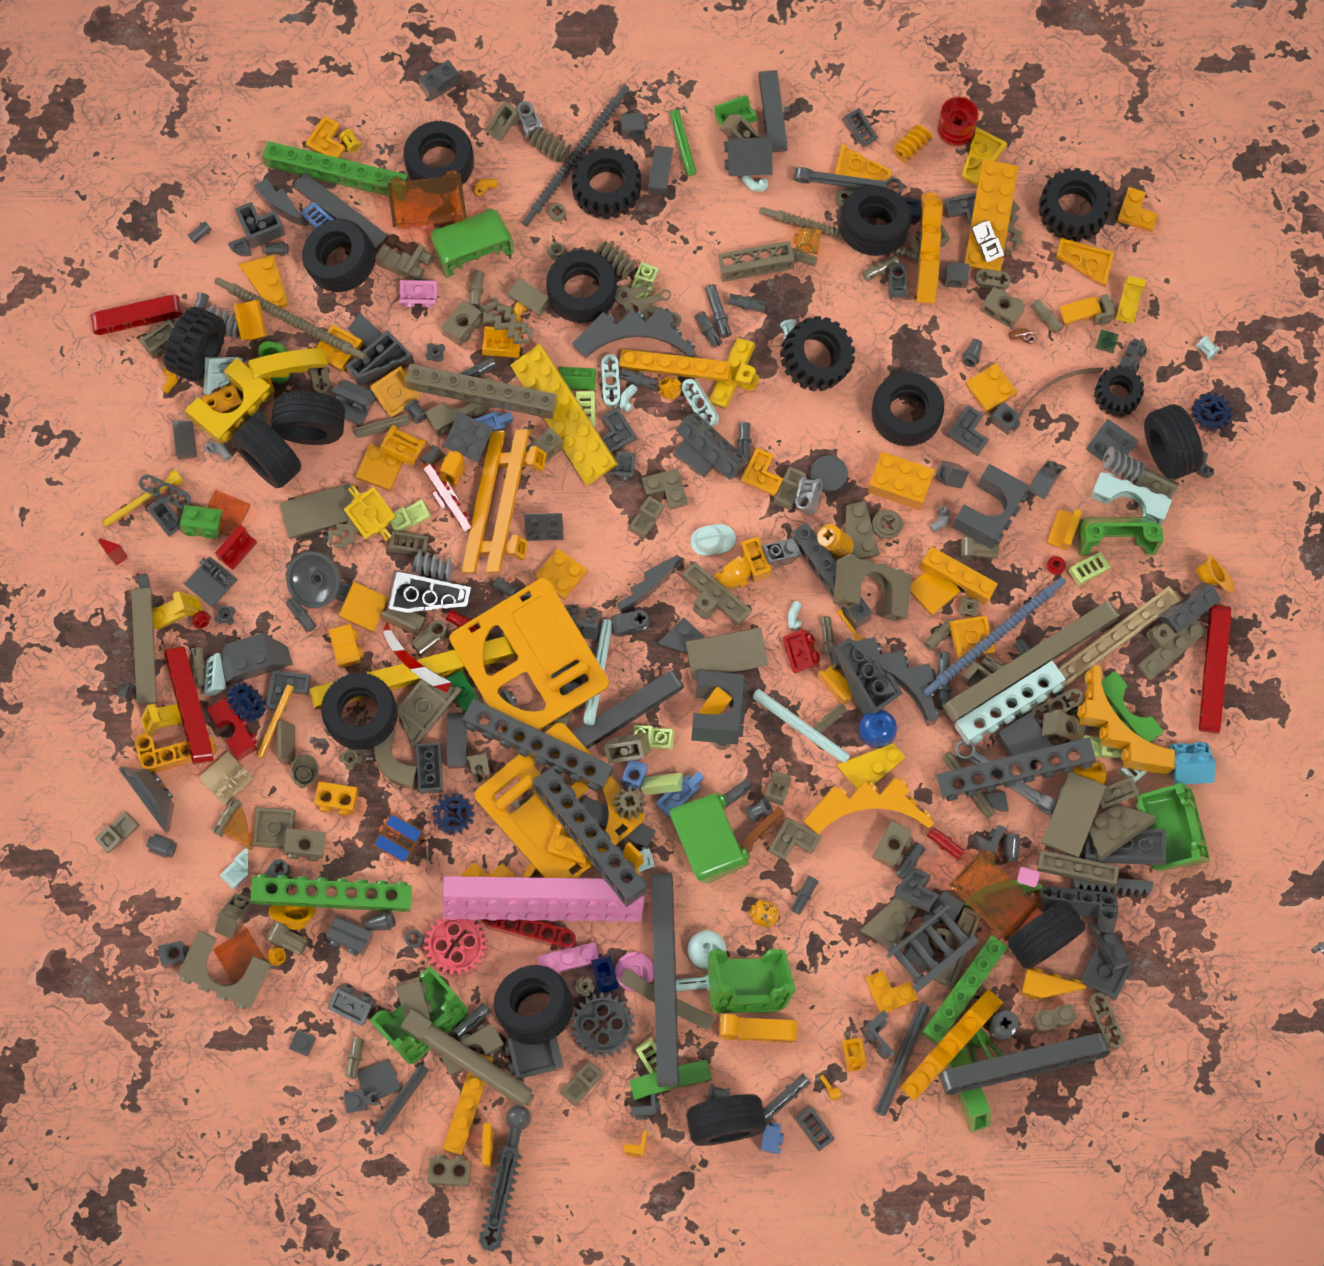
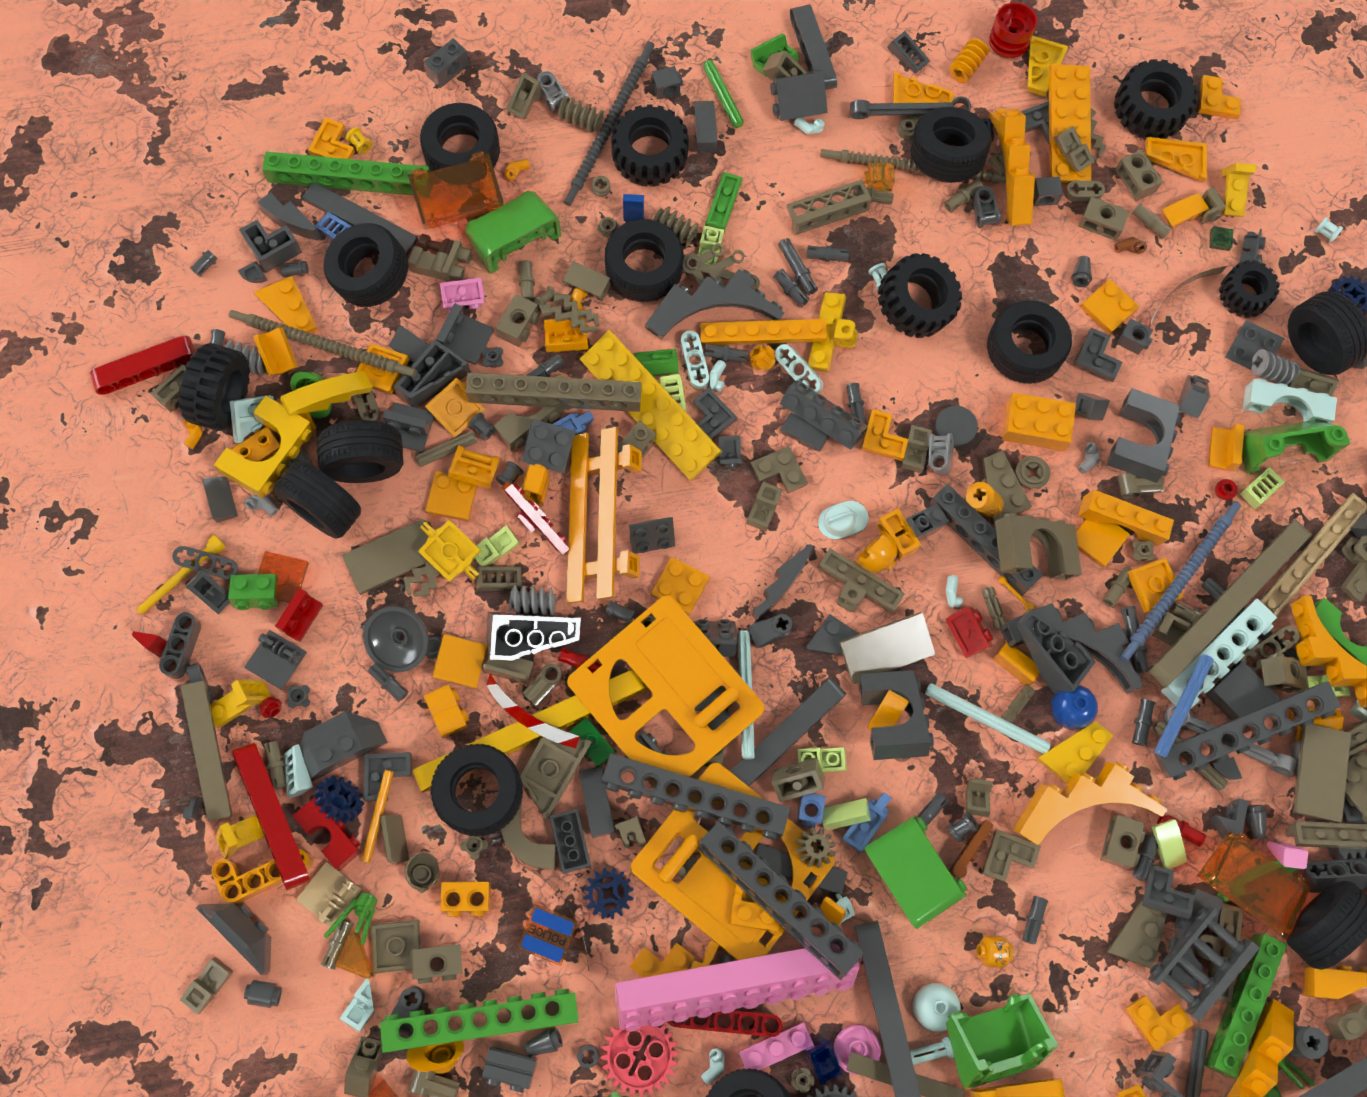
camera: 15 degrees left, 0 degrees up
none -> dark grey beam [159,612,201,679]
none -> bright green plant [324,893,377,945]
none -> dark grey bracket [436,303,494,365]
none -> blue tile [623,194,644,222]
none -> light aqua arm [701,1048,725,1086]
none -> bright green tile [705,172,743,232]
none -> dark tan brick [1115,150,1163,201]
none -> dark grey pin [1132,699,1155,746]
none -> yellowish green slope [1151,819,1187,869]
none -> medium blue axle [1154,654,1214,758]

